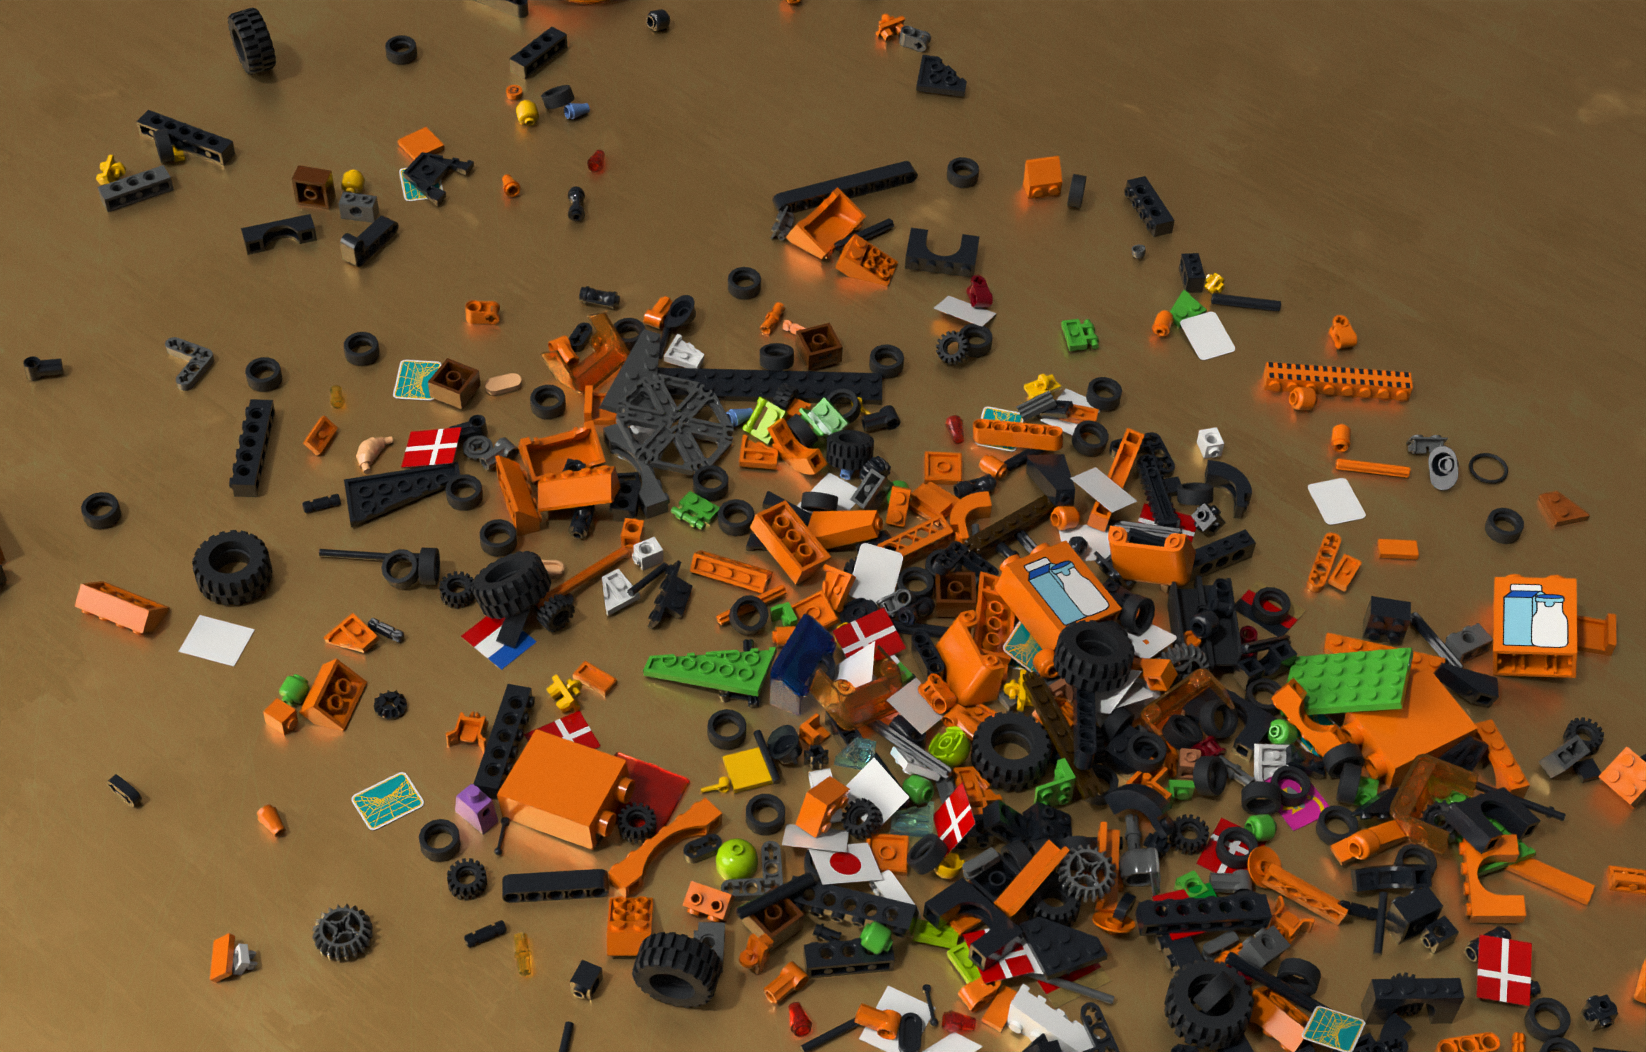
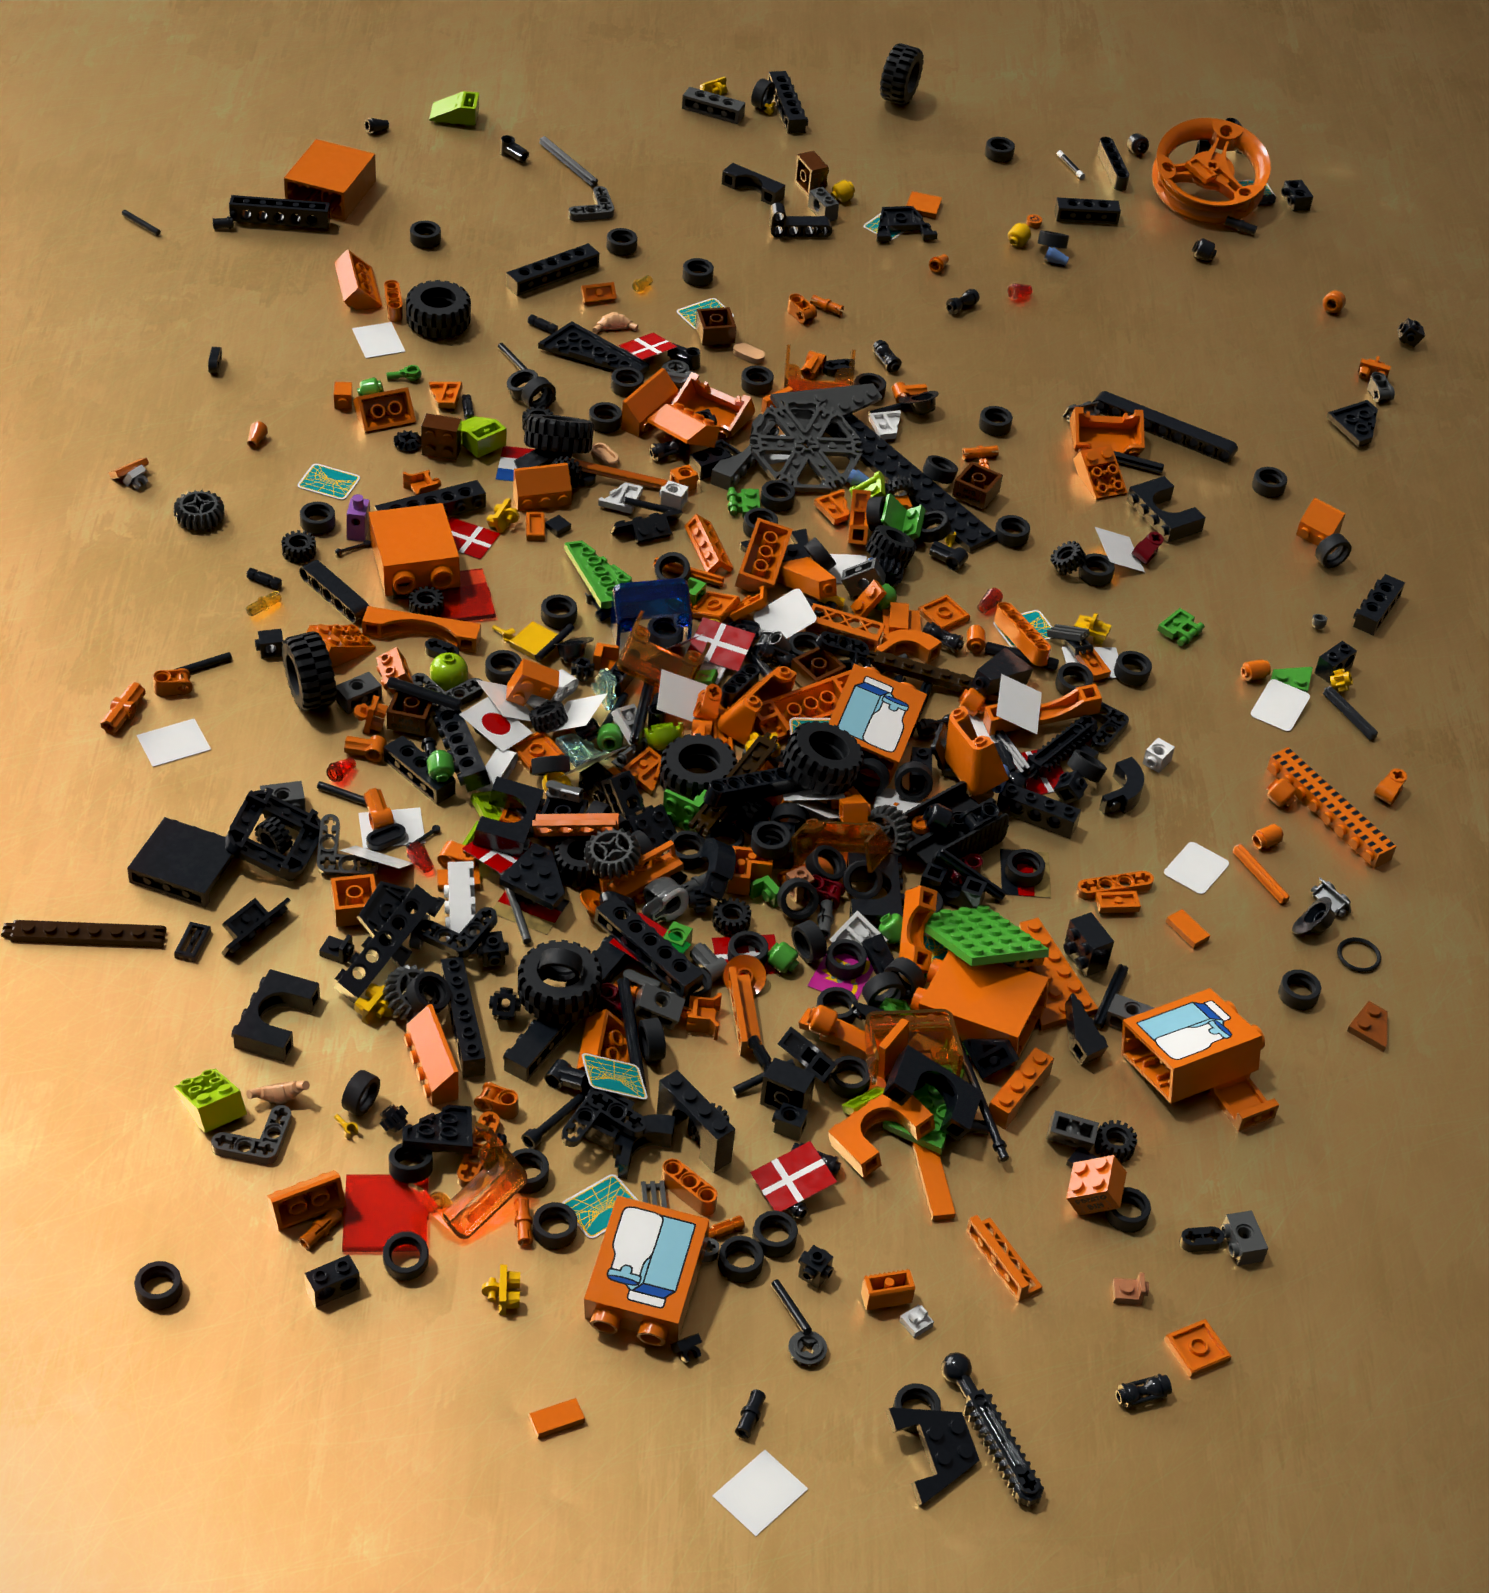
camera: 50 degrees right, 5 degrees down
none -> orange beam [384,280,403,322]
none -> bright green plate [386,365,422,381]
none -> reddish brown brick [421,413,462,460]
none -> lime slope [462,416,507,458]
none -> black brick [477,931,509,967]
none -> orange slope [513,463,572,511]
none -> axle [539,136,598,187]
none -> black tile [545,515,571,536]
none -> black tyre [667,831,705,870]
none -> orange pin [810,295,844,316]
none -> lime plate [841,1086,885,1115]
none -> orange tile [877,1018,909,1079]
none -> bar [1057,150,1085,180]

